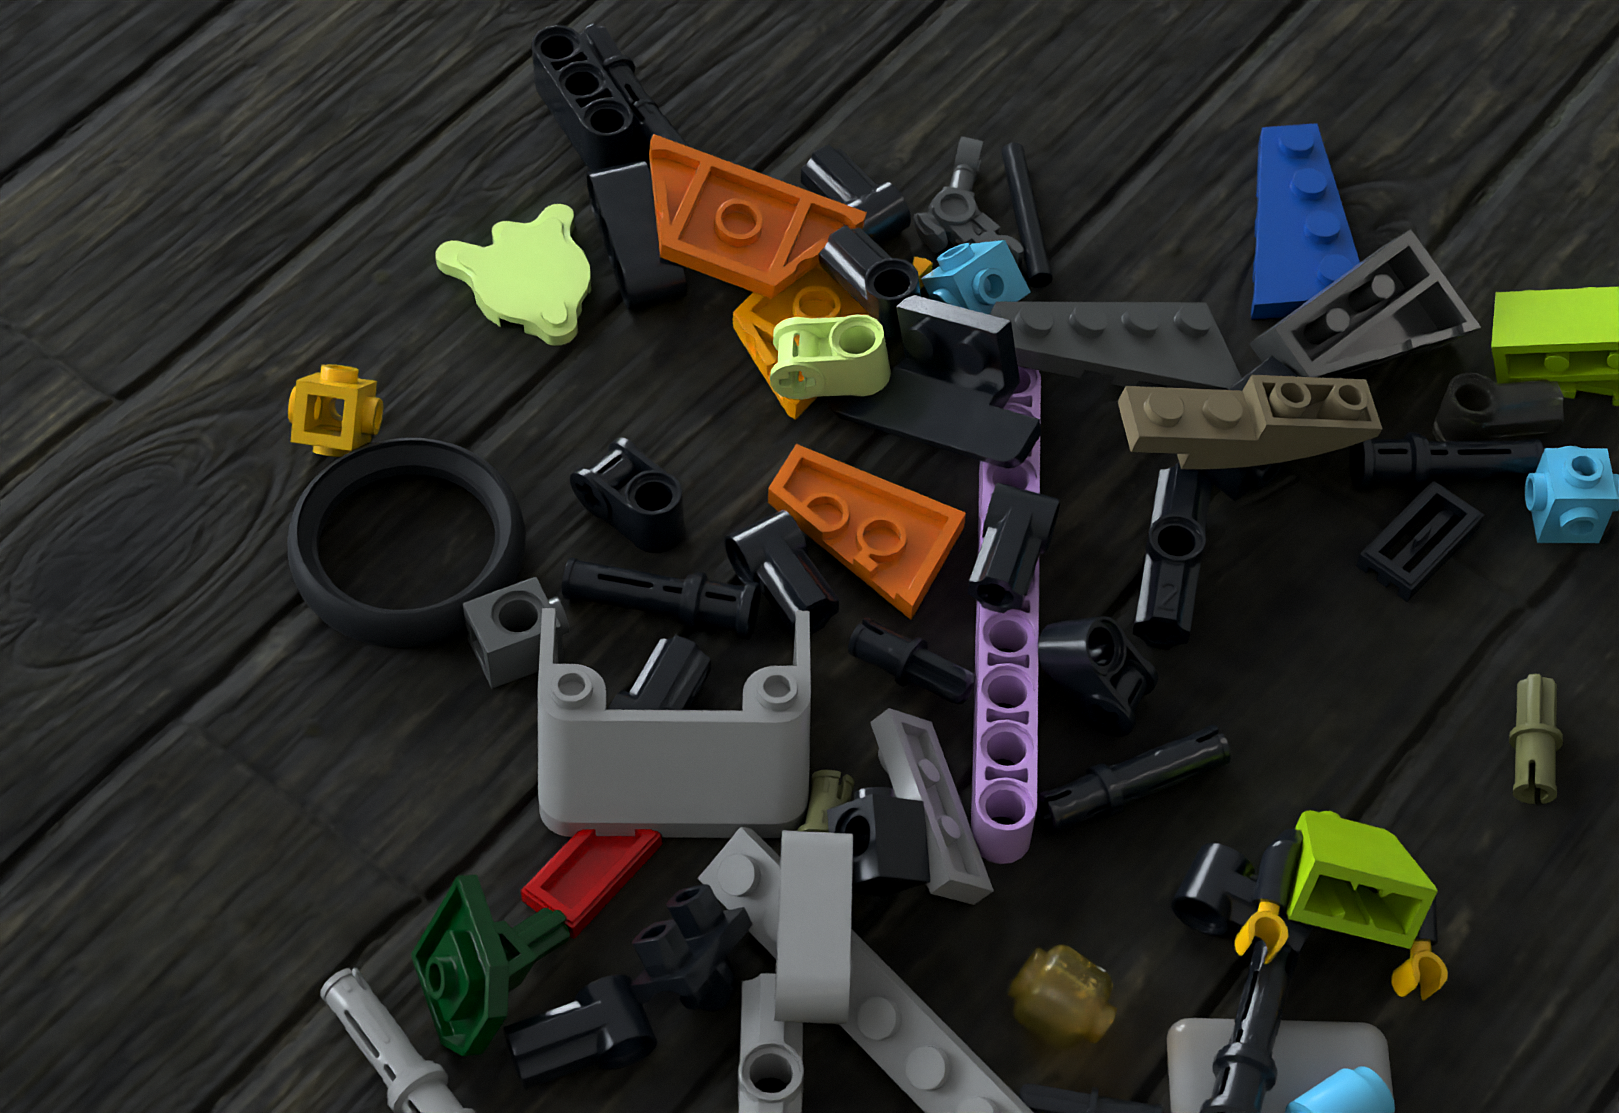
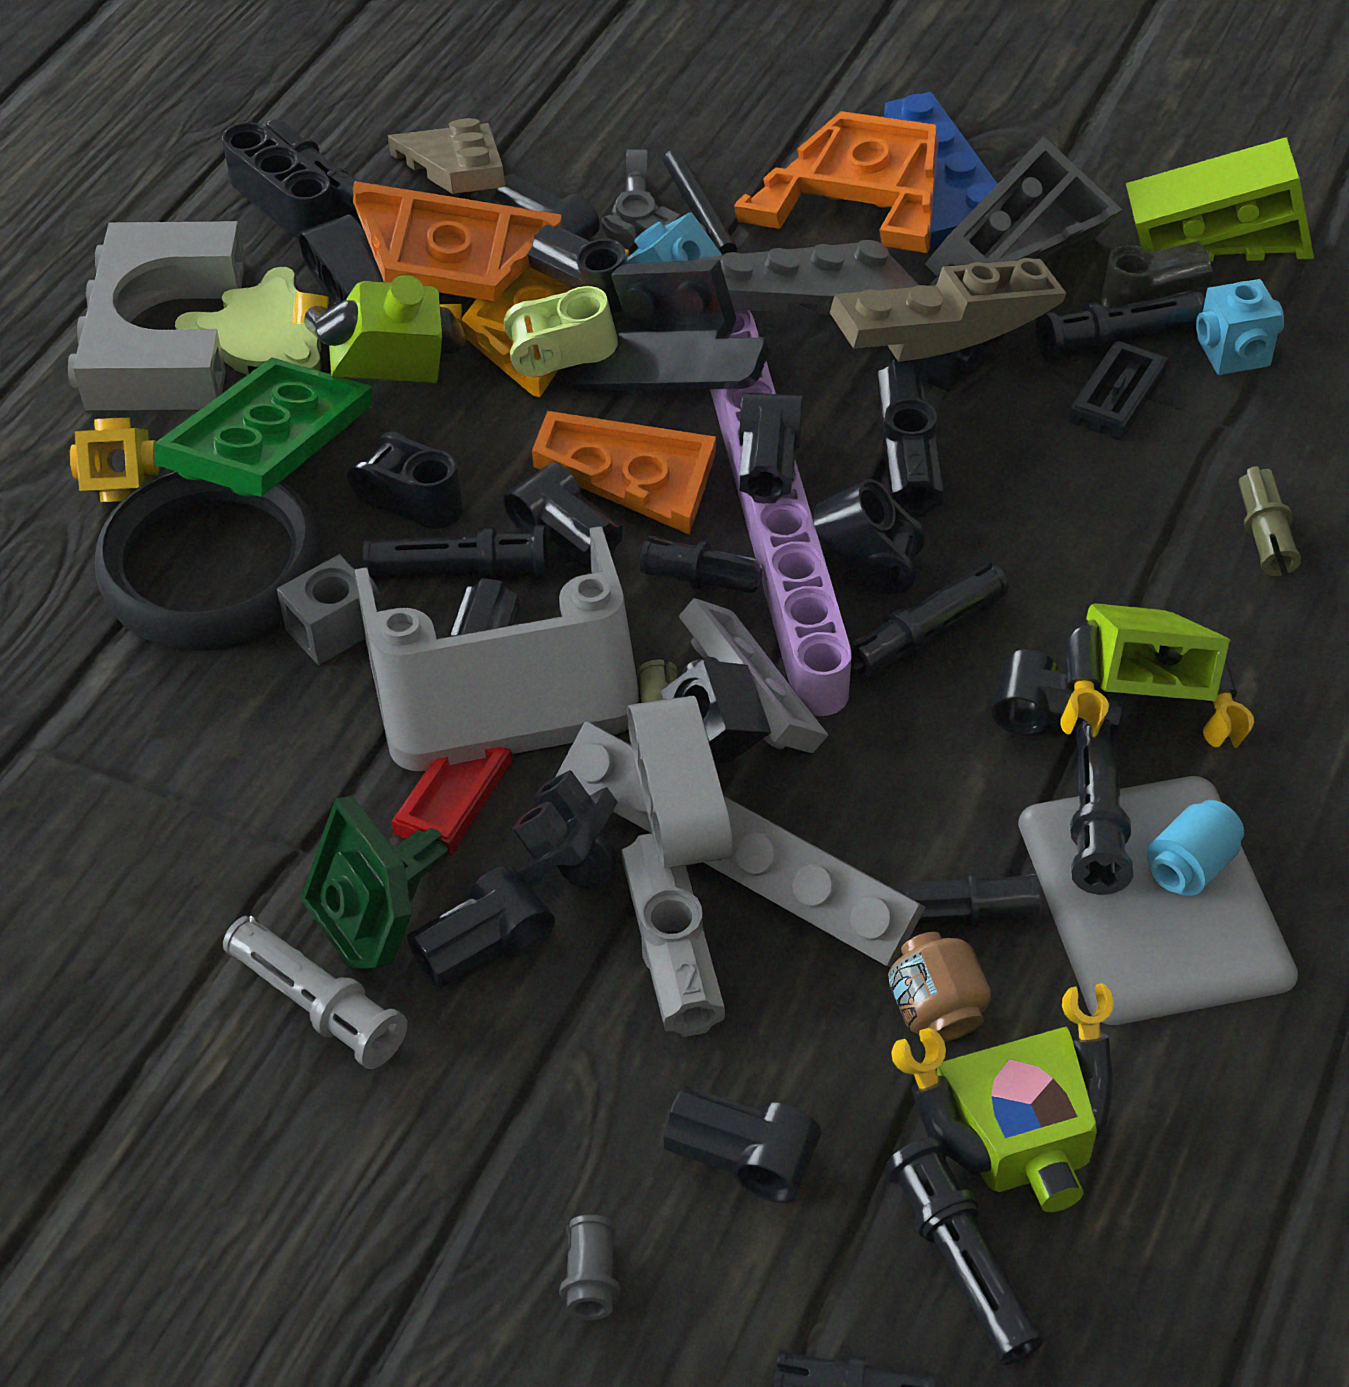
camera: 10 degrees left, 5 degrees down
clear yellow head [1008,944,1118,1051] -> none
none -> light grey arch [68,221,246,411]
none -> green plate [154,357,373,497]
none -> lime torso [292,275,466,383]
none -> dark tan wing [388,118,505,194]
none -> orange wing [734,111,939,253]

